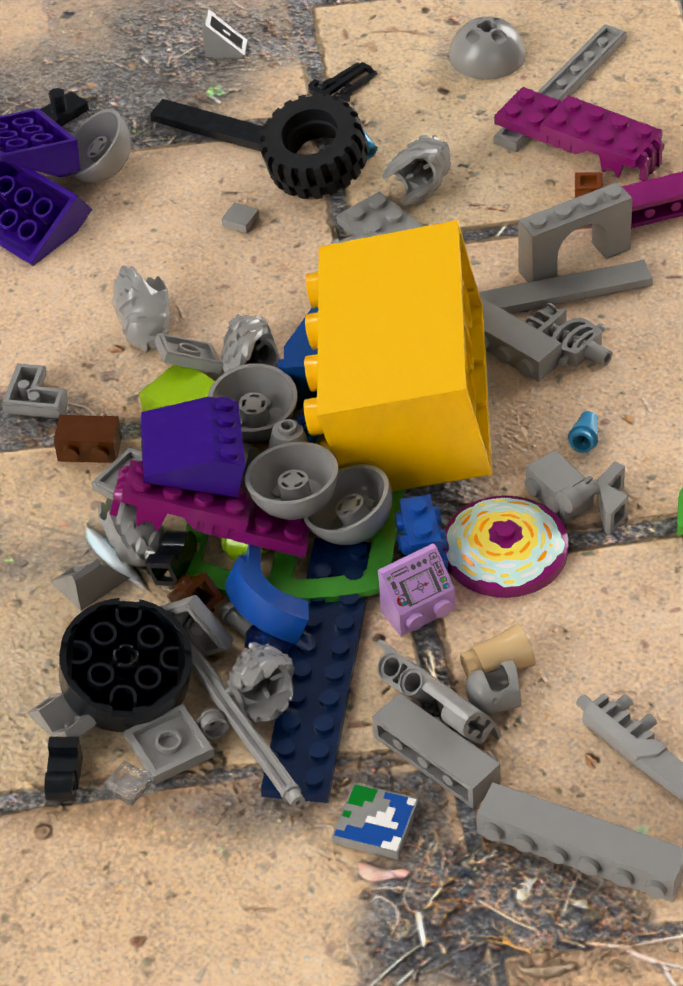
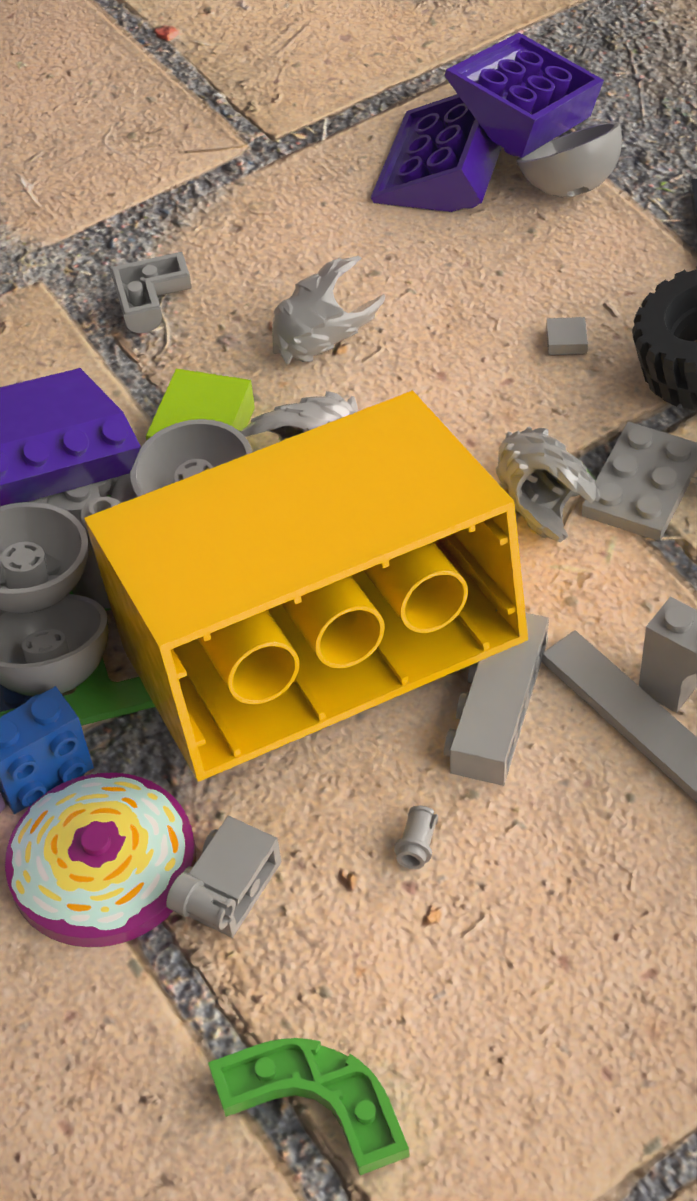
camera: 65 degrees right, 5 degrees up
black tile [40,88,89,127] -> none
reddish brown brick [54,415,122,463] -> none
light grey tile [154,333,223,374] -> none
light grey torso [526,303,613,367] -> none
dark azure cone [568,411,598,453] -> none
light grey slope [597,461,628,535] -> none
none -> light grey pin [394,805,438,869]

